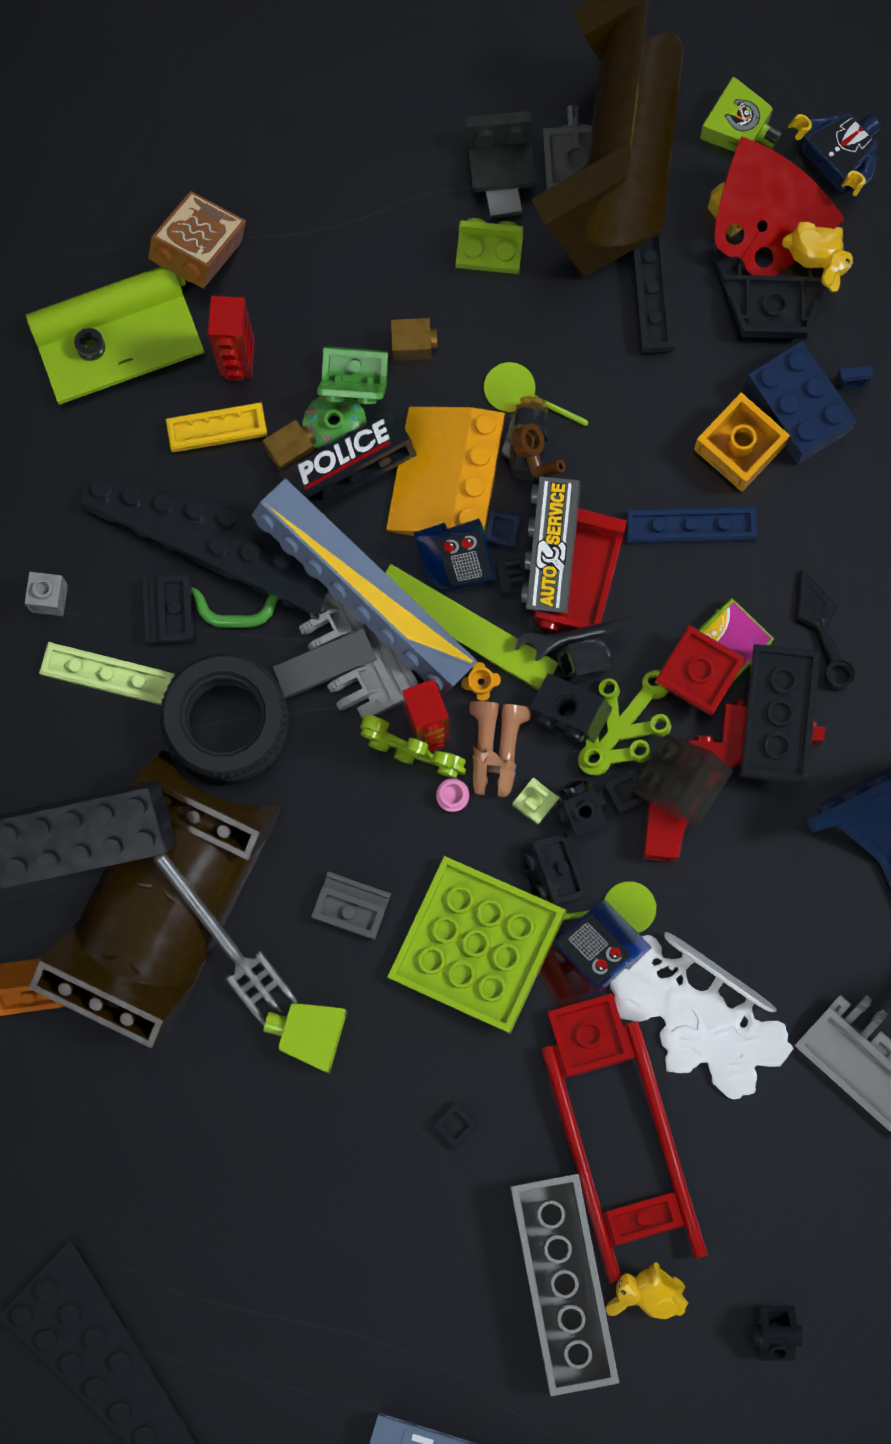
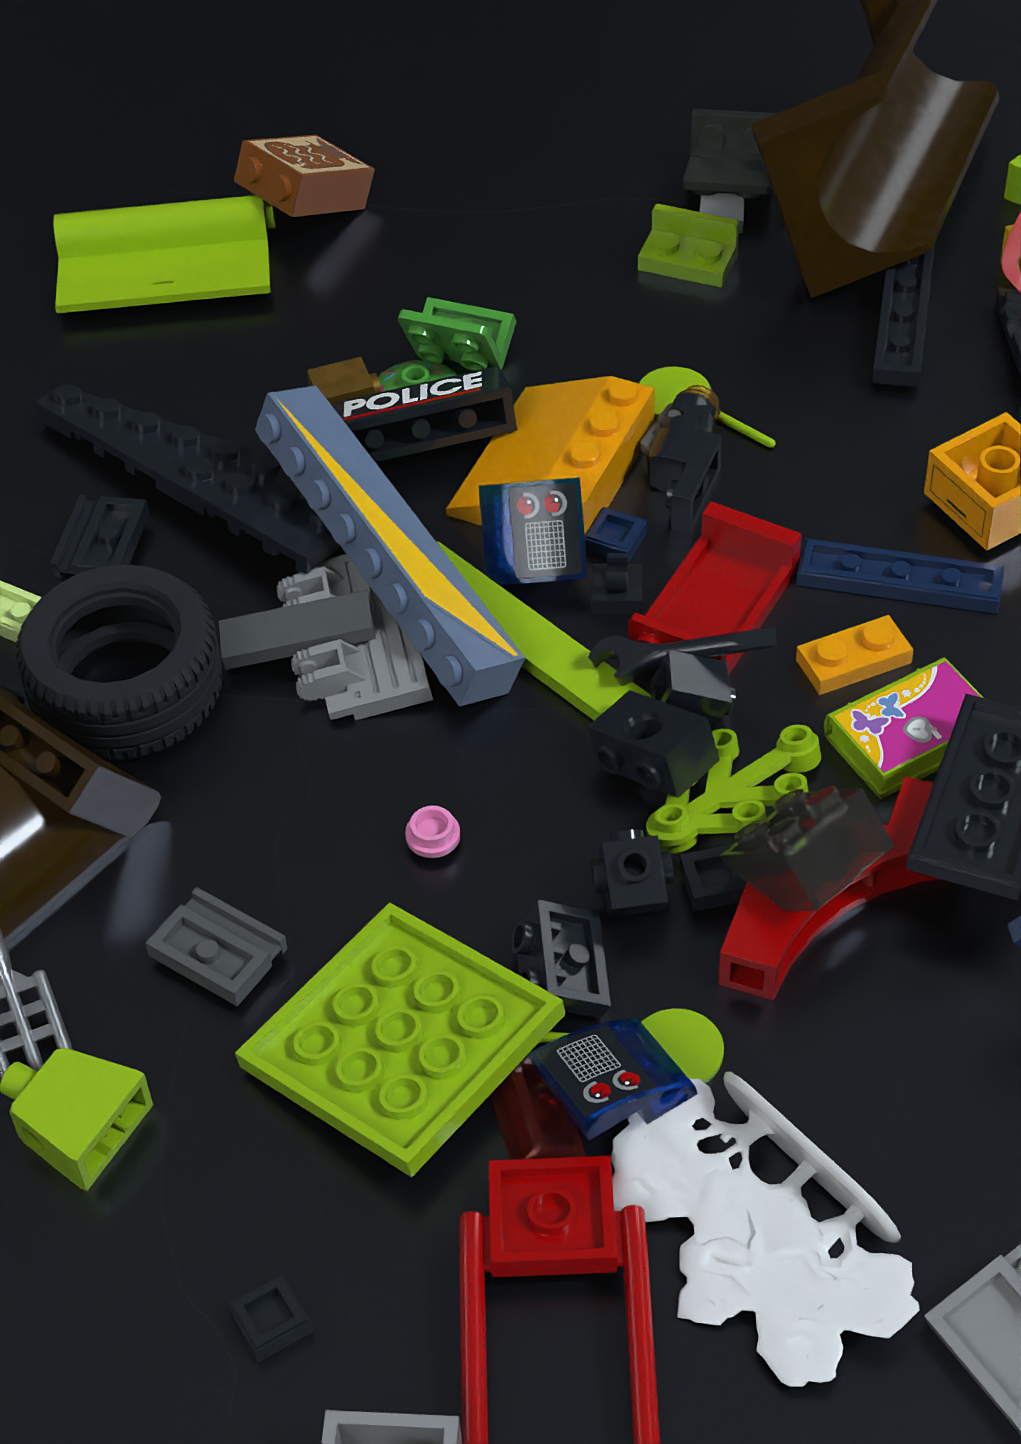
camera: 15 degrees right, 30 degrees down
black bush [74,328,106,361] -> none
yellow plate [166,402,268,453] -> none
bright green animal [192,588,278,628] -> none
red brick [208,296,255,381] -> none
lime plant [360,714,466,779] -> none
pearl gold brick [391,318,438,361] -> none
red brick [402,679,450,753] -> none
light orange plate [461,662,501,701] -> none
nougat piece [469,701,532,798] -> none
reddish brown plate [512,423,566,479] -> none
yellowish green tile [512,778,559,825] -> none
brick [521,477,581,614] -> none
red plate [655,625,747,716] -> none
none -> light orange plate [796,615,914,695]

